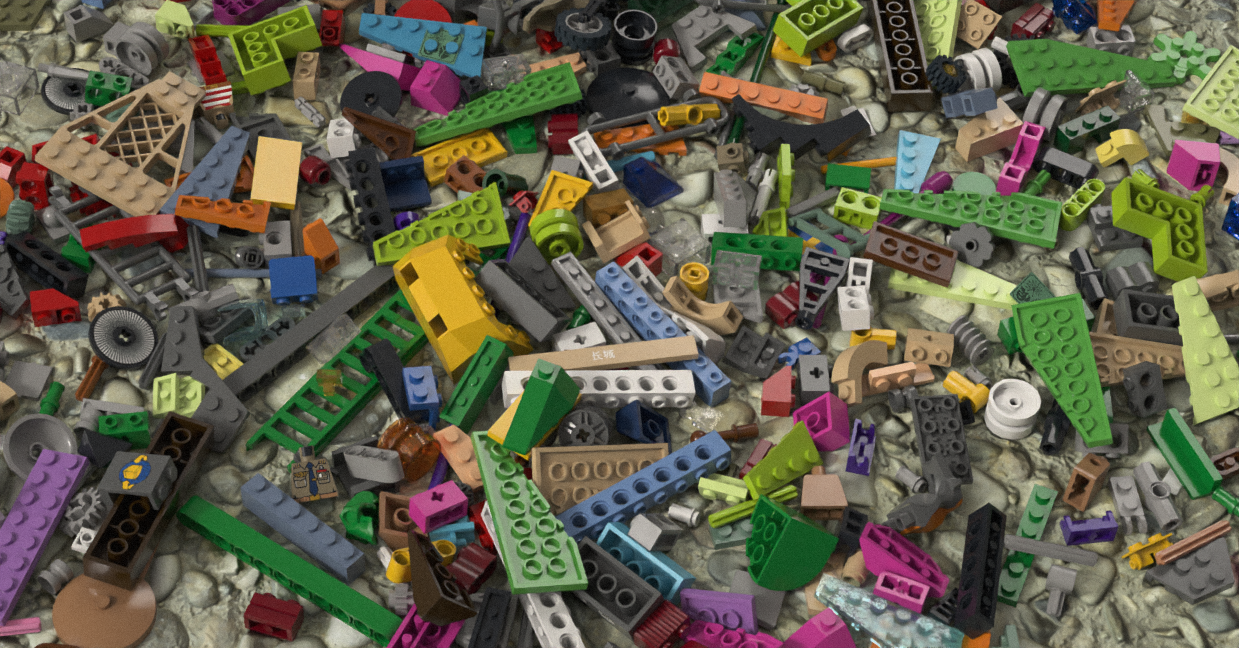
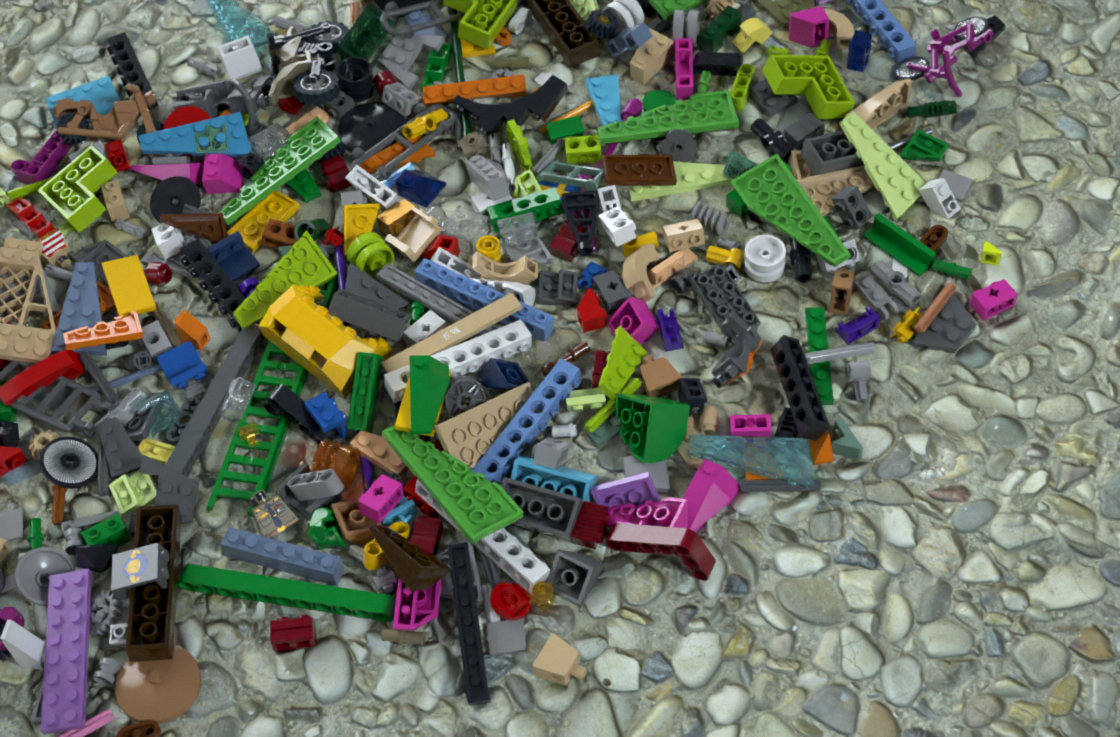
camera: 15 degrees left, 5 degrees up
dark pink wedge [859,522,950,598] -> none

